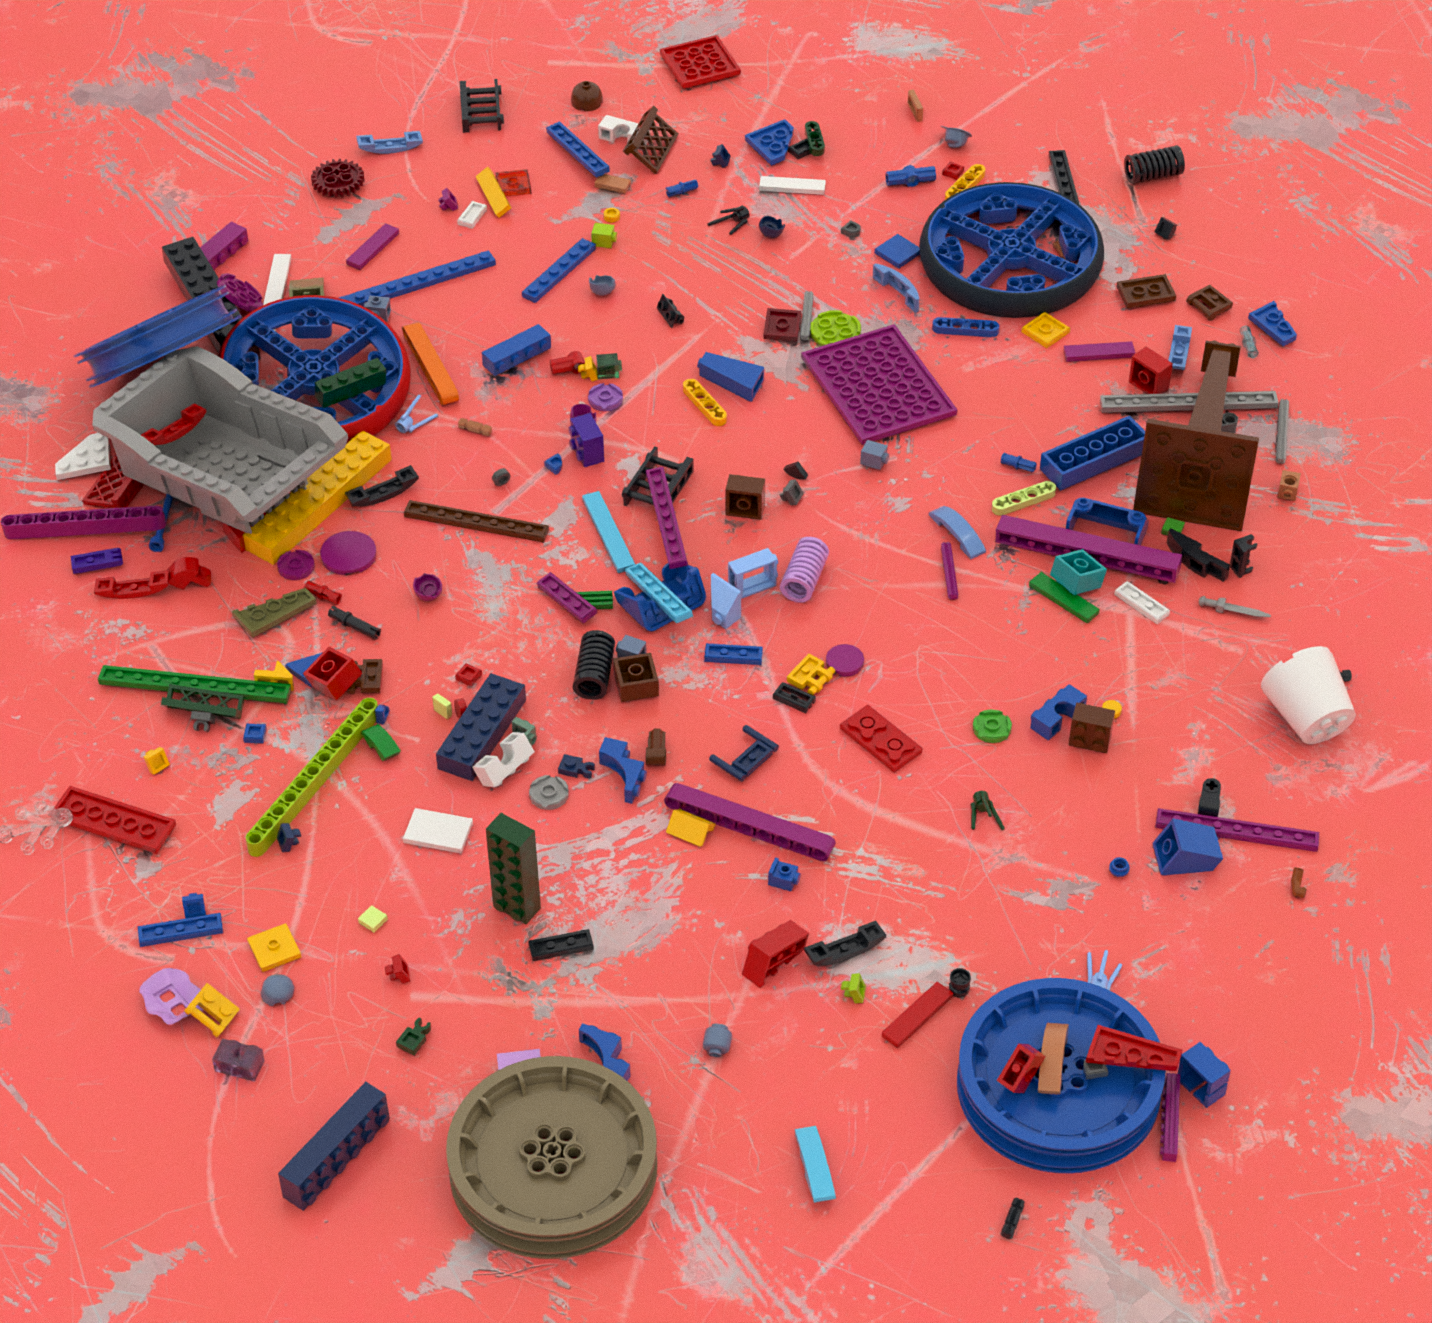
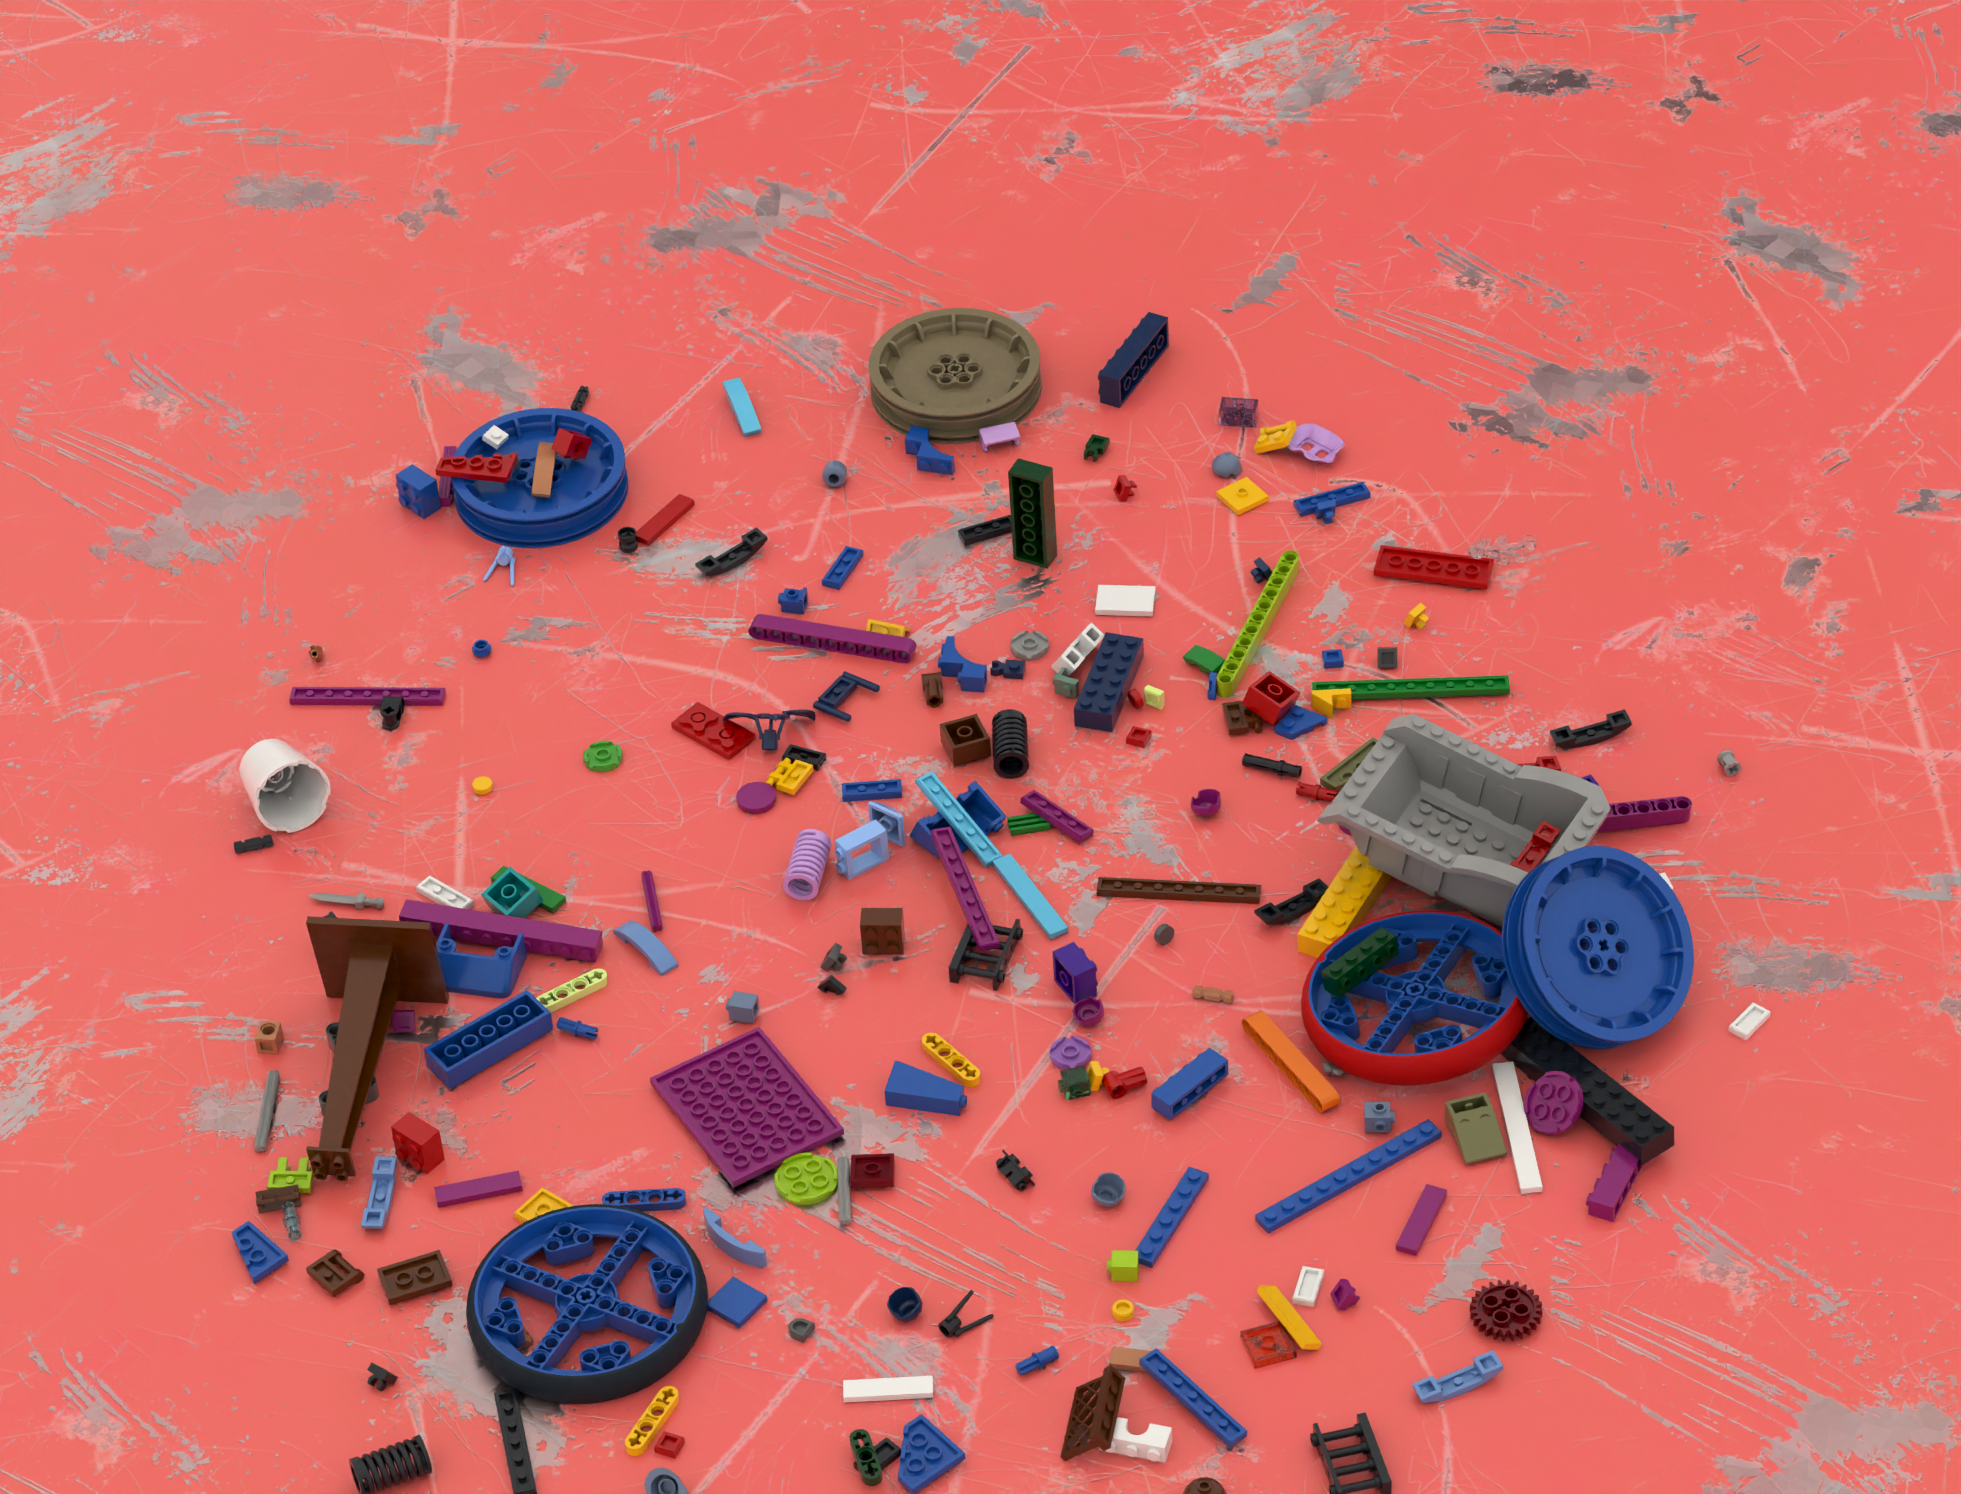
camera: 175 degrees right, 5 degrees down
dark green fence [161,684,245,719] -> none
magenta tile [320,531,376,575] -> none
yellowish green tile [358,905,388,932] -> none
light blue plant [395,394,438,433] -> none
blue tile [544,453,562,475] -> none
sand blue brick [616,635,647,658] -> none
dark blue tile [710,144,731,168] -> none
red wedge [742,920,809,988] -> none
lime tile [841,973,866,1003] -> none
blue piece [885,165,936,187] -> none
dark green plant [970,791,1005,830] -> none
blue arch [1030,684,1087,741] -> none
reddish brown brick [1069,702,1115,753] -> none
light grey plate [1100,391,1279,413] -> none
blue slope [1152,818,1223,875] -> none
none -> reddish brown hinge [255,1184,302,1213]
none -> lime plate [267,1157,314,1193]
none -> white plate [482,425,509,449]
none -> dark blue plant [723,709,816,750]
none -> blue tile [822,546,864,590]
none -> black slope [1550,709,1632,748]
none -> white tile [1729,1003,1771,1040]

